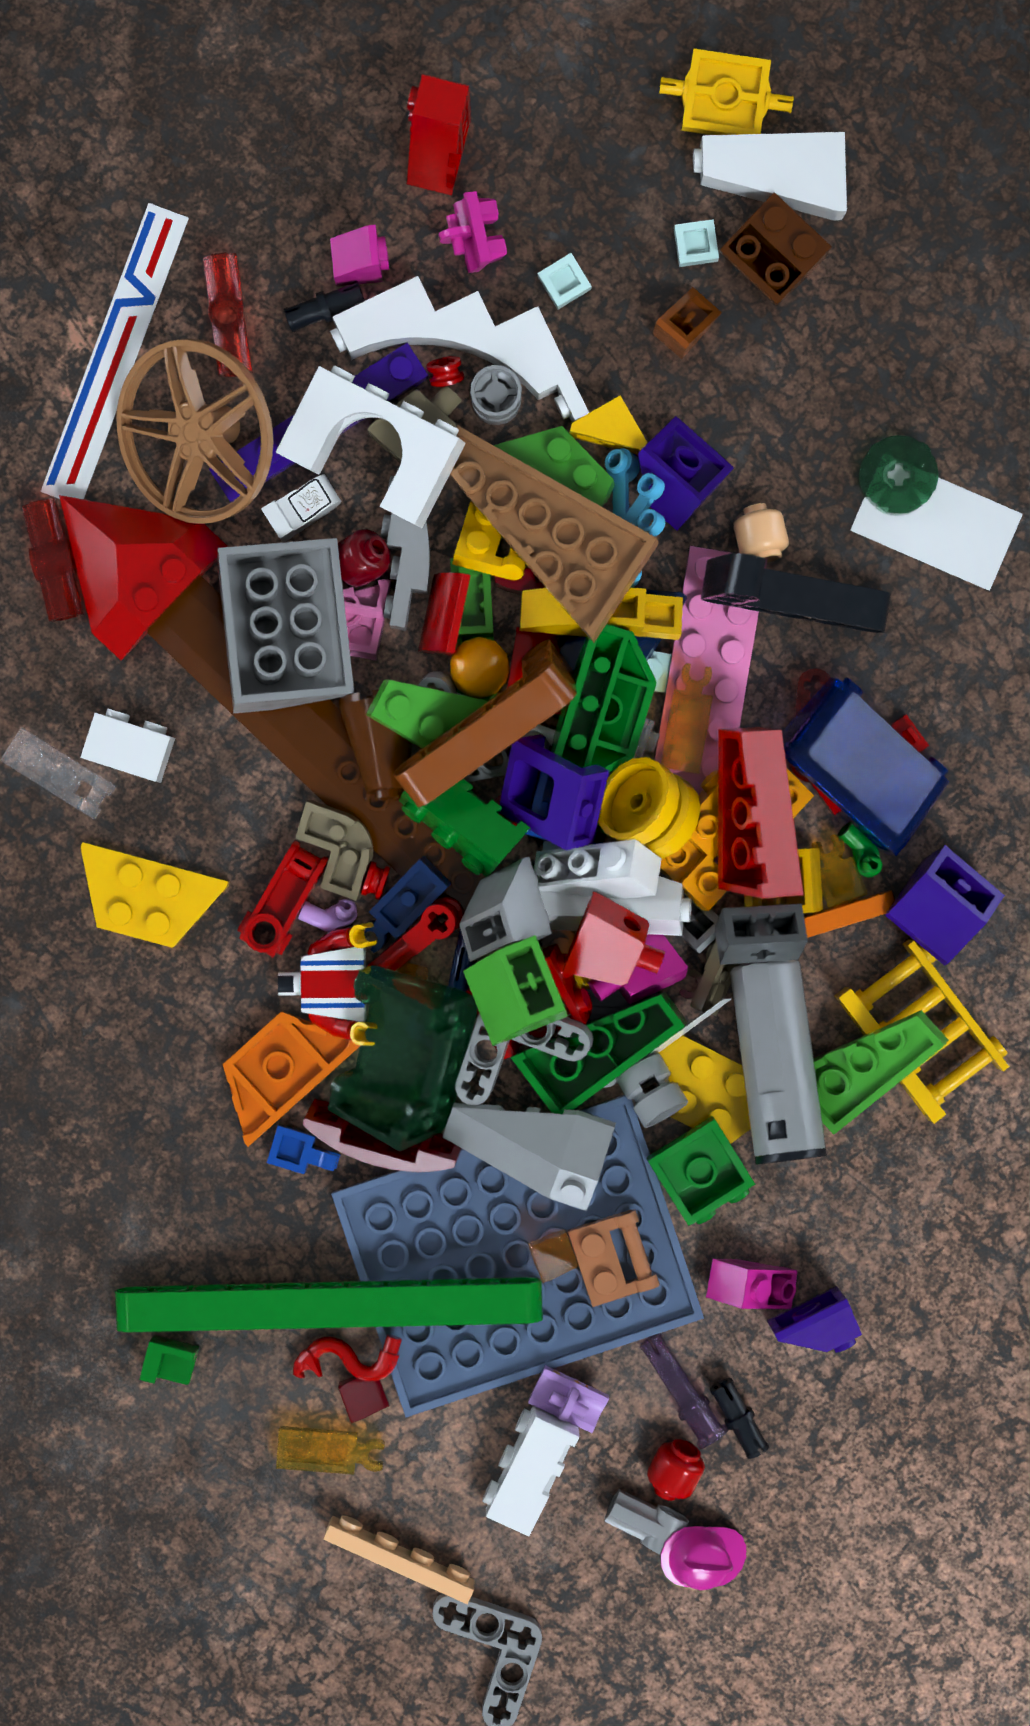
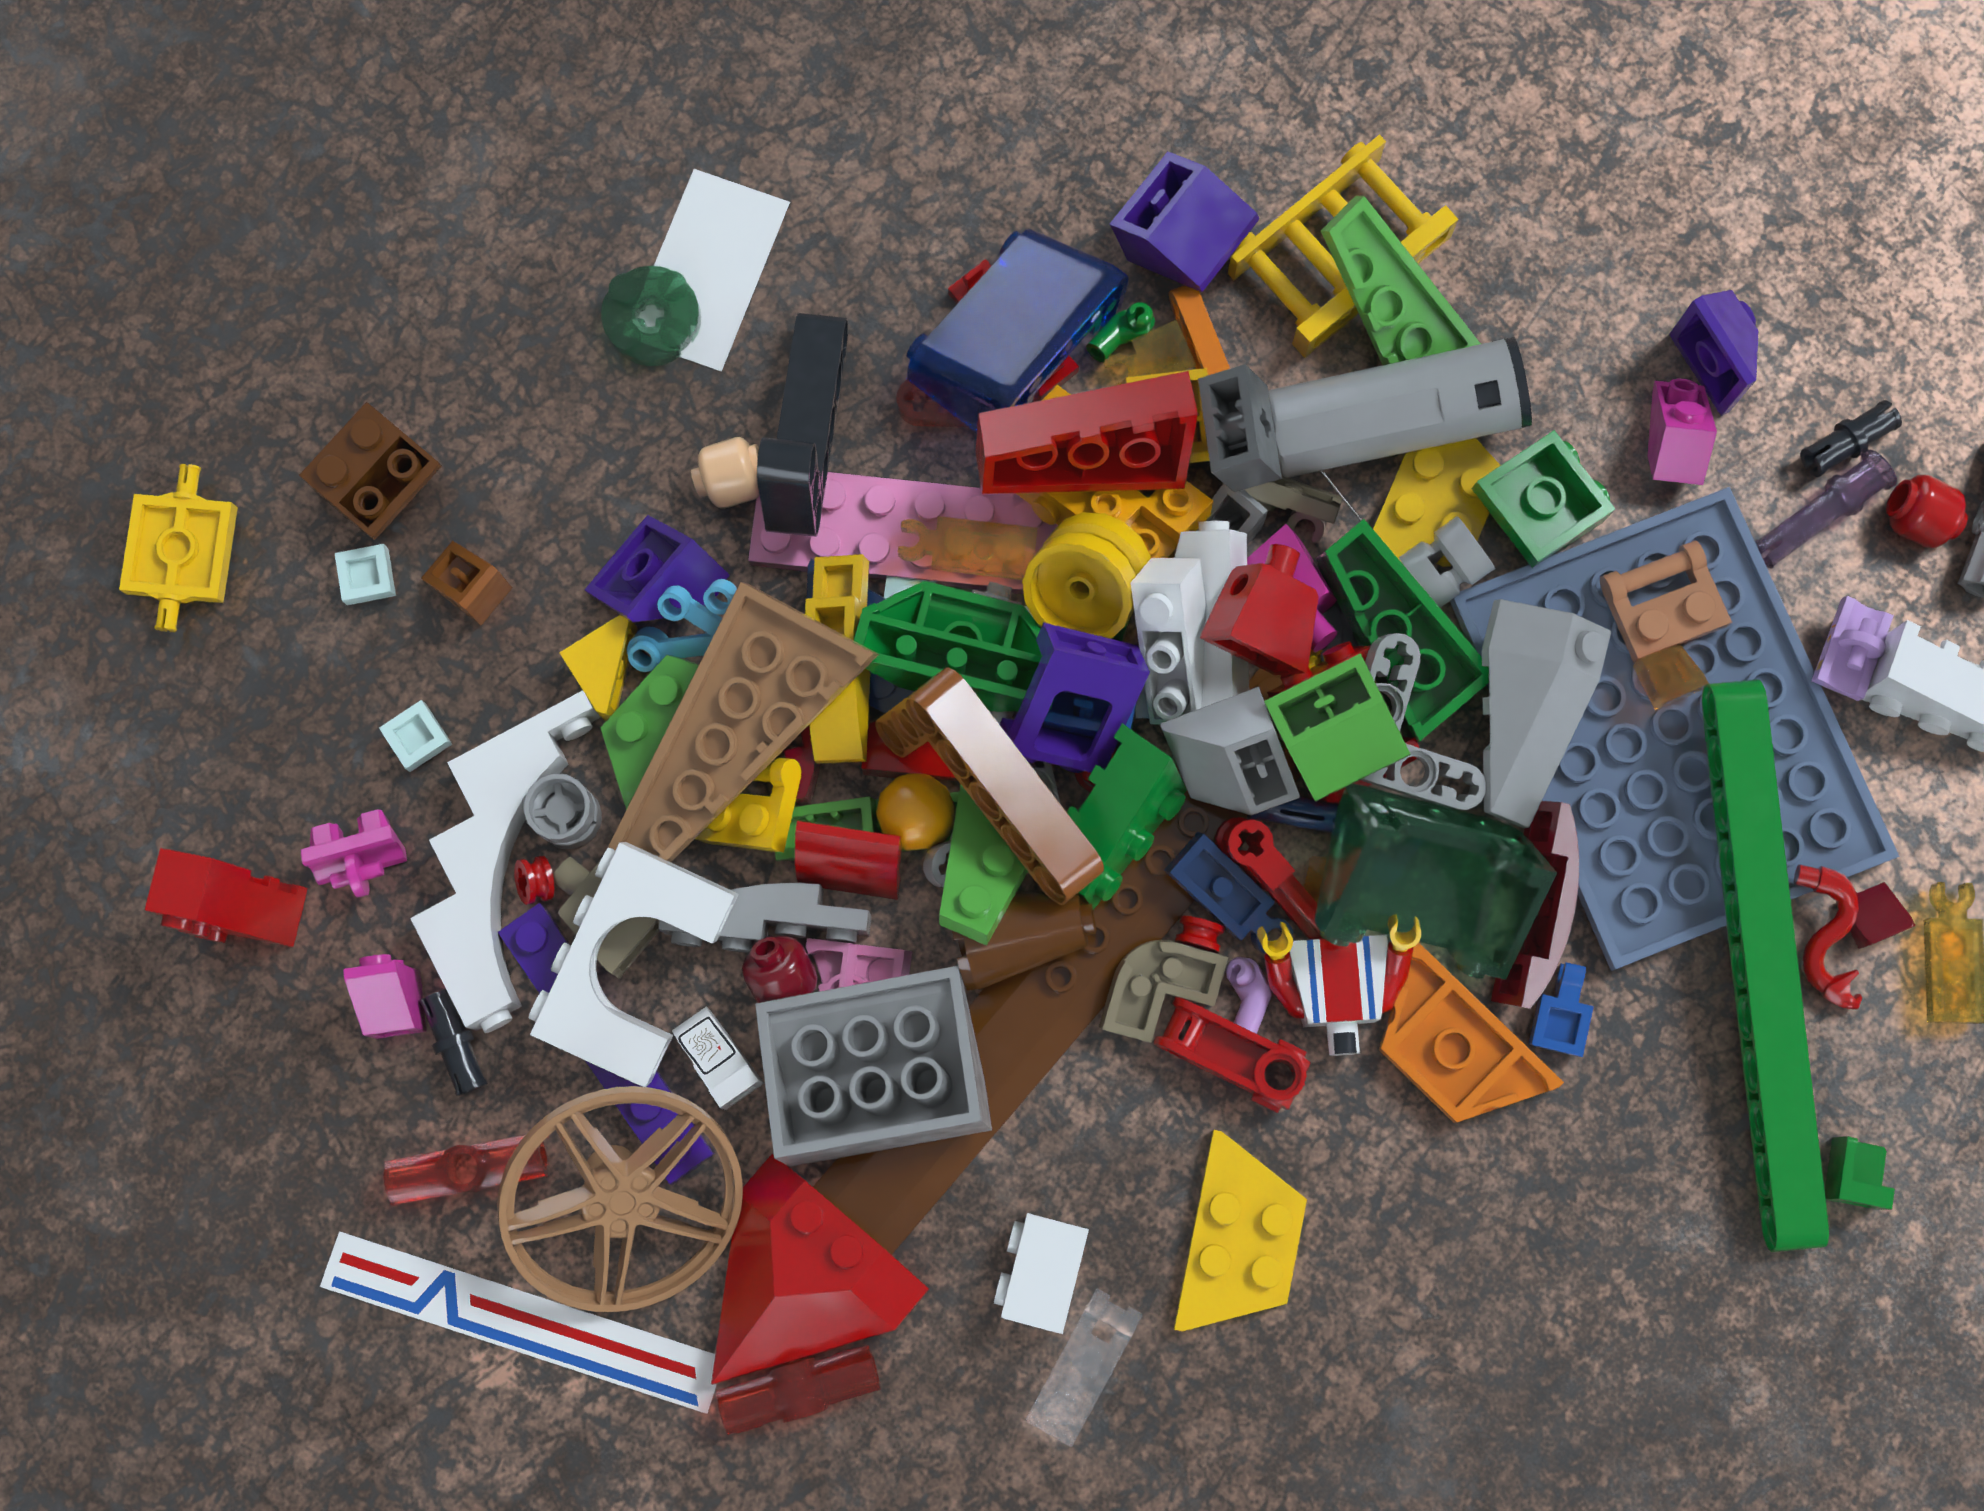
camera: 90 degrees left, 10 degrees down
white slope [693,132,847,221] -> none

